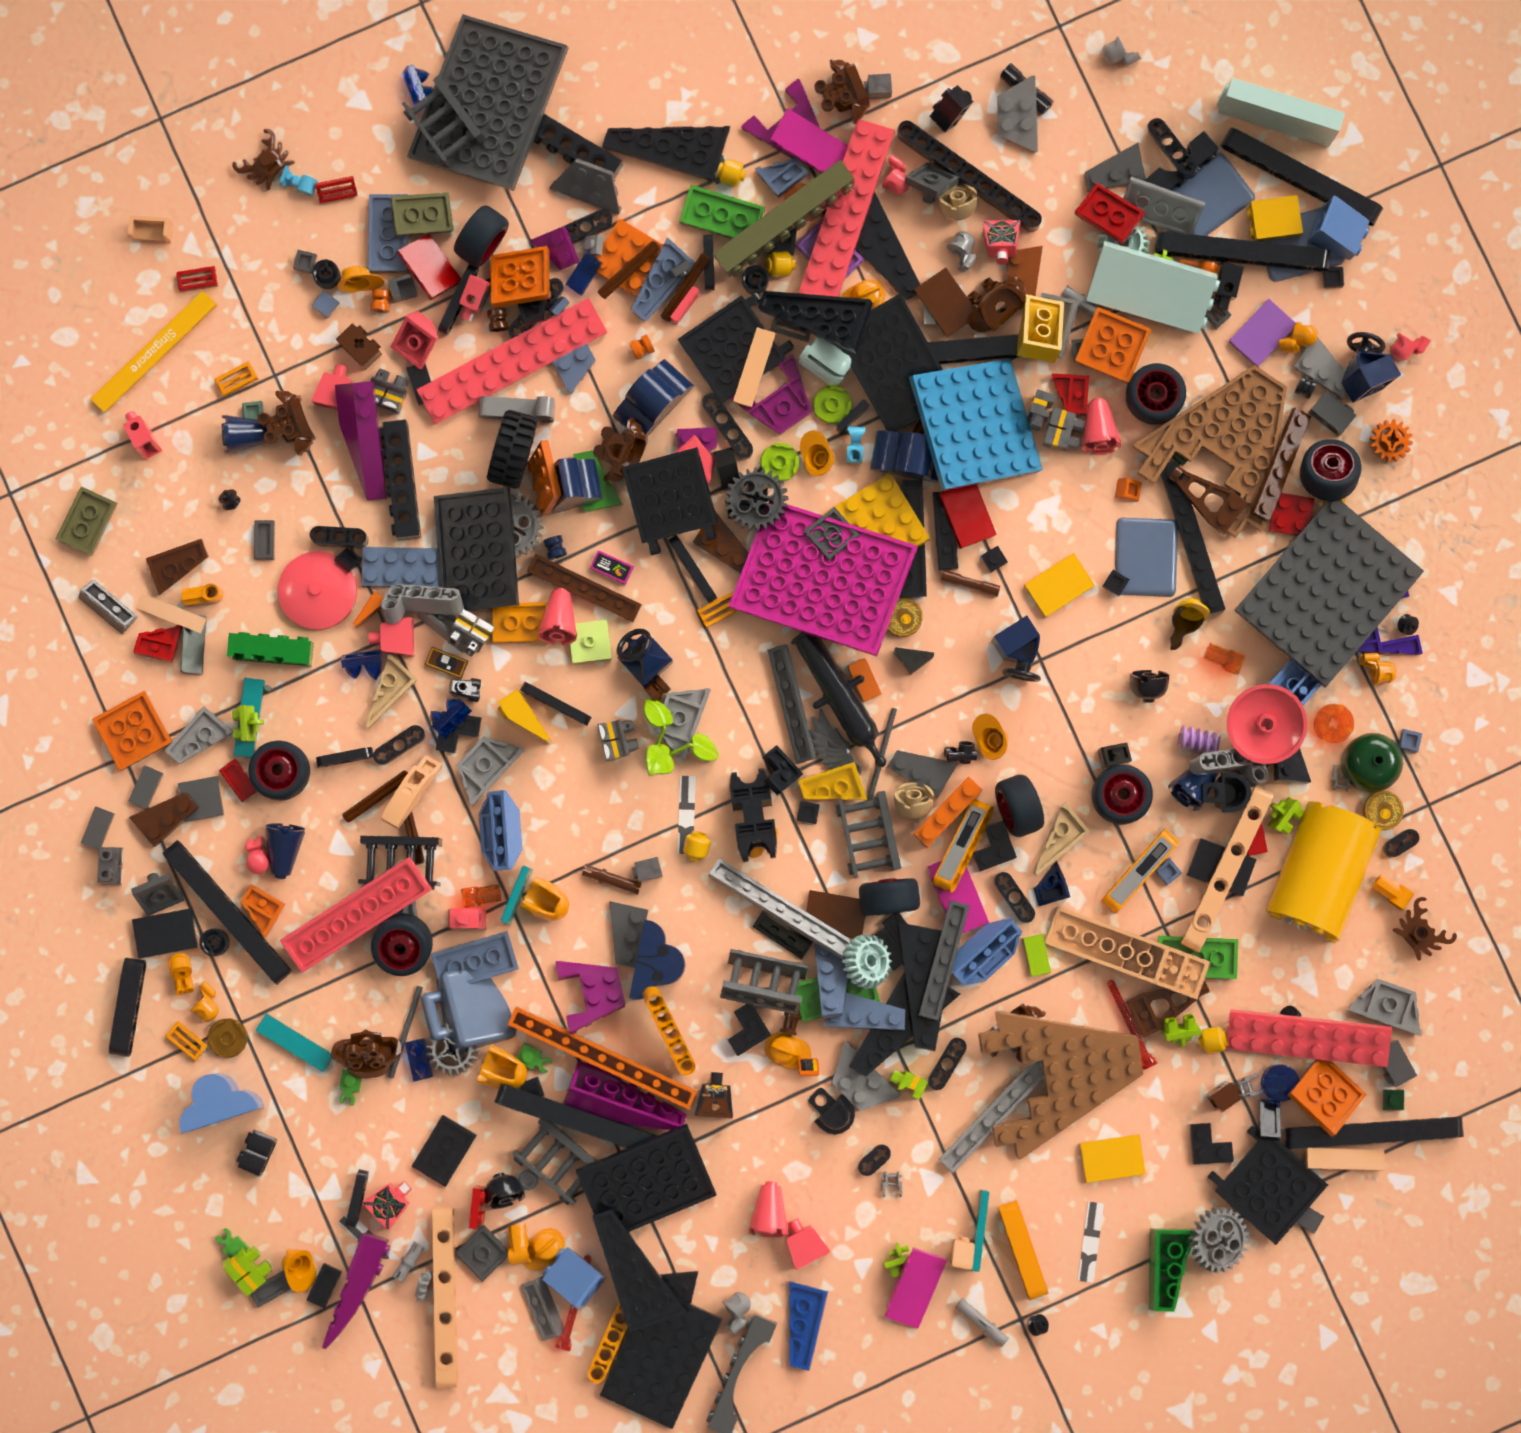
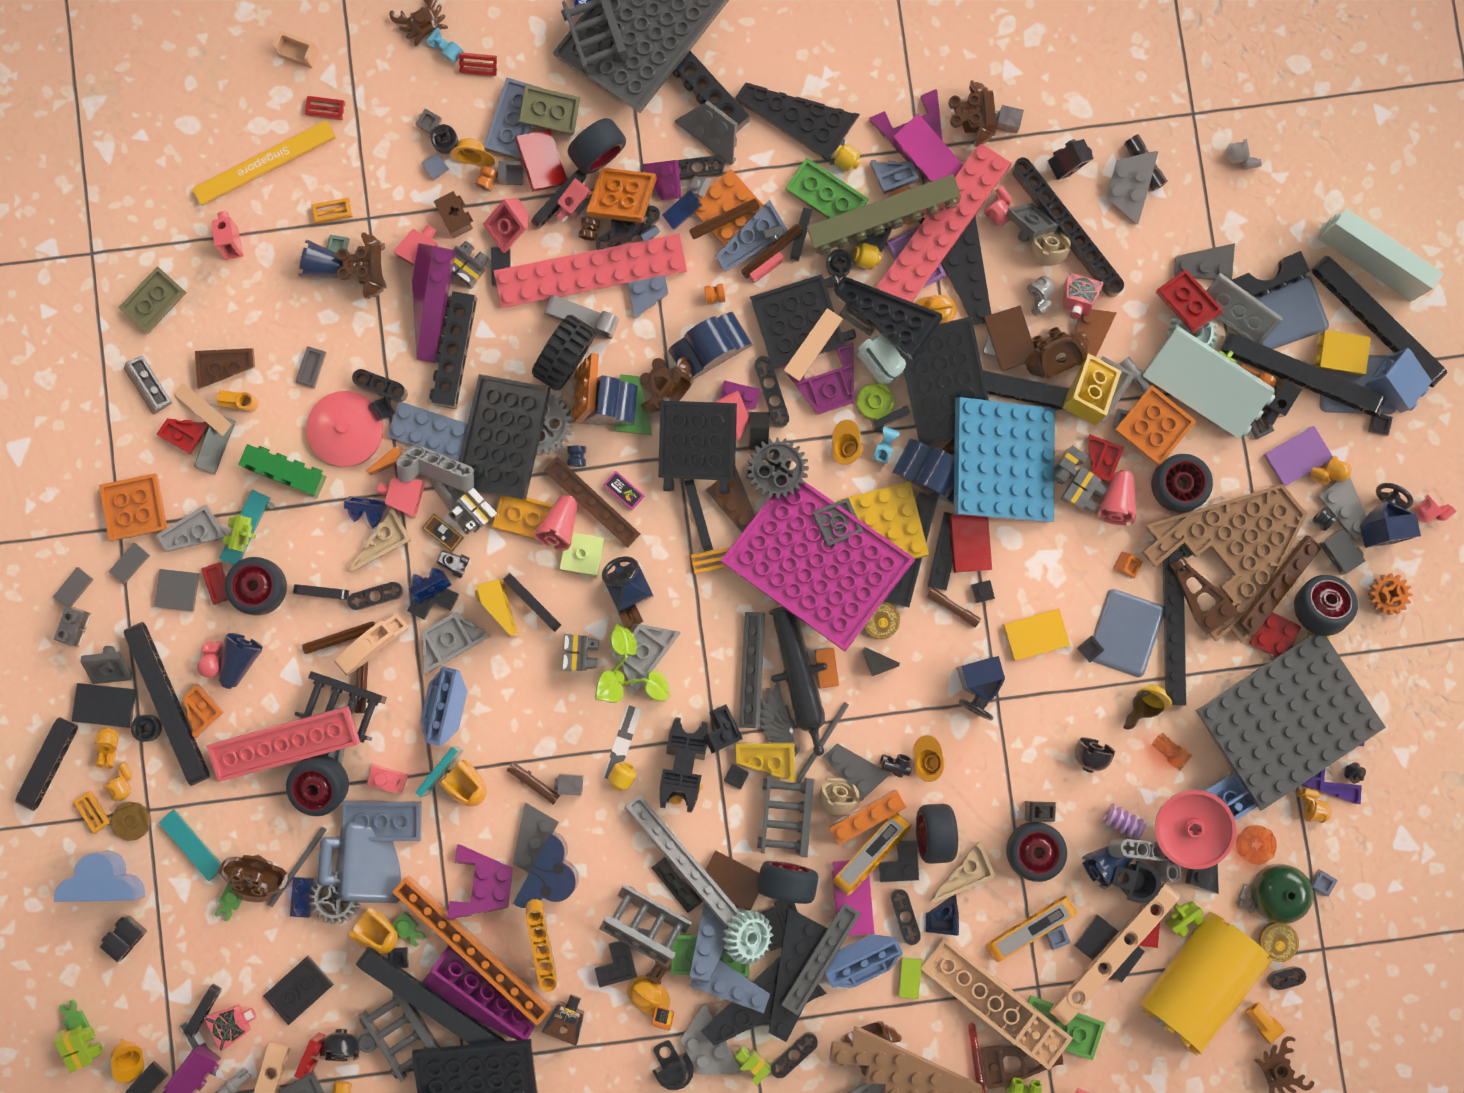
camera: 15 degrees right, 0 degrees up
reddish brown wing [129,792,199,847] -> none
black wheel [219,489,241,510] -> none
dark grey tile [251,1271,291,1308] -> none
clear orange piece [461,884,502,908] -> none
lime tile [761,443,799,482] -> none
black beam [1148,118,1198,179] -> none

